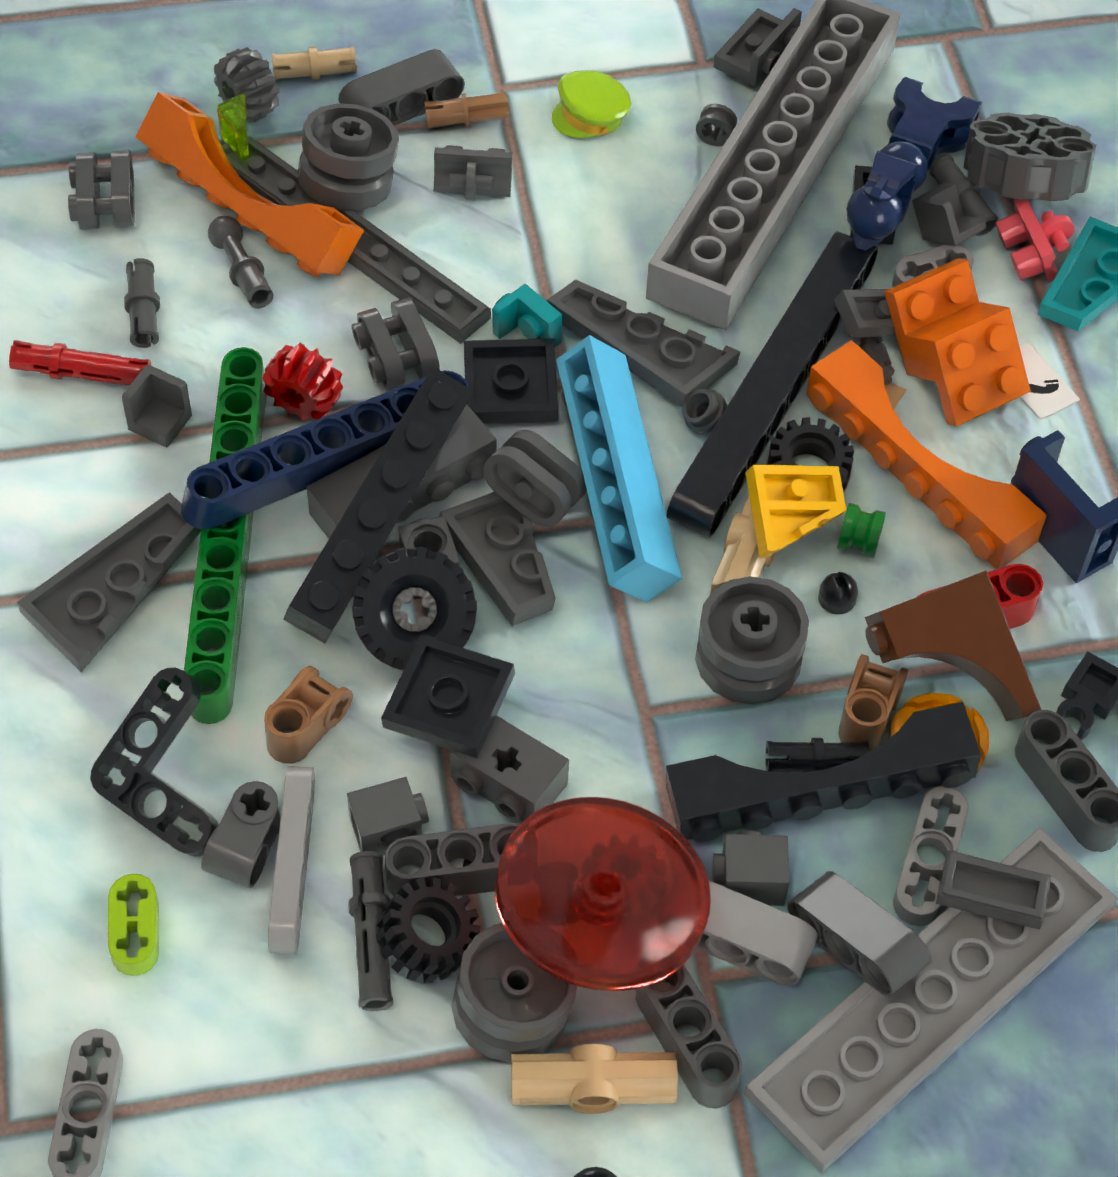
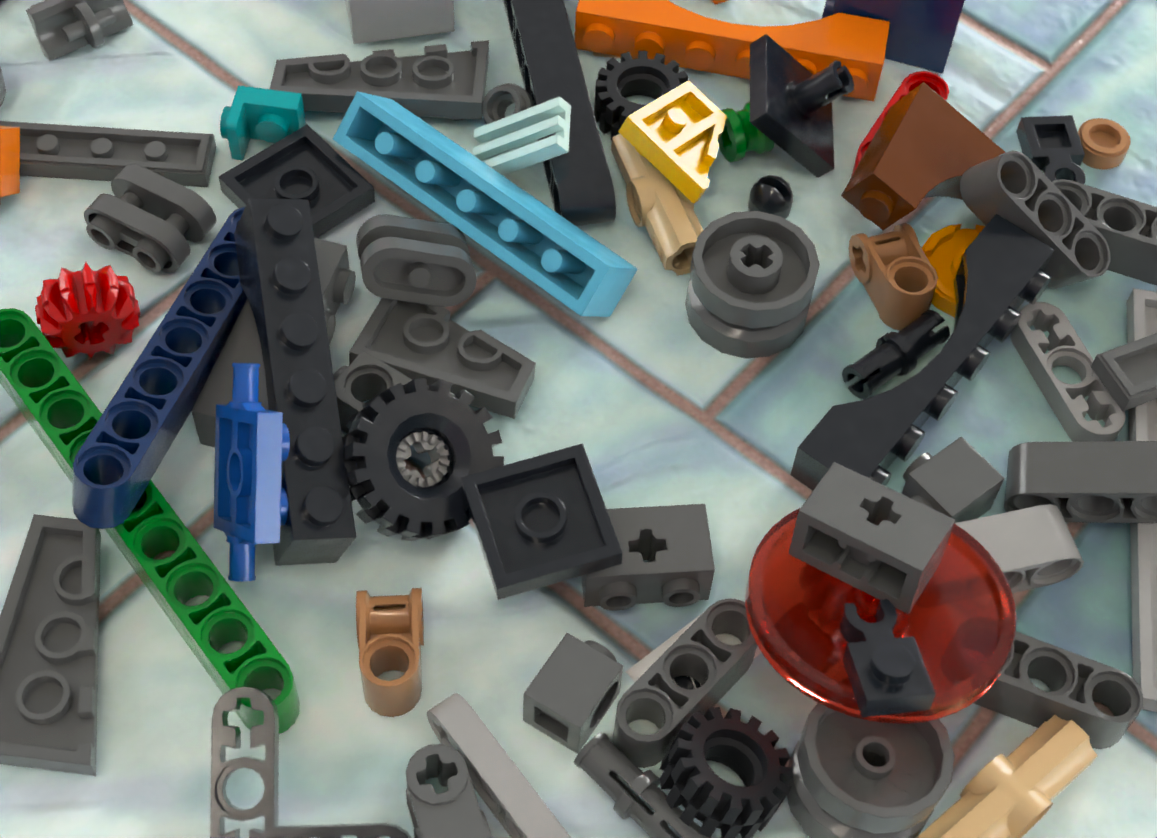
camera: 40 degrees left, 0 degrees up
none -> blue plate [213,363,290,582]
none -> light aqua tile [472,96,571,176]
none -> black tile [750,34,854,178]
none -> dark grey brick [788,462,955,614]
none -> black plate [840,599,936,718]
none -> dark grey beam [960,151,1110,289]

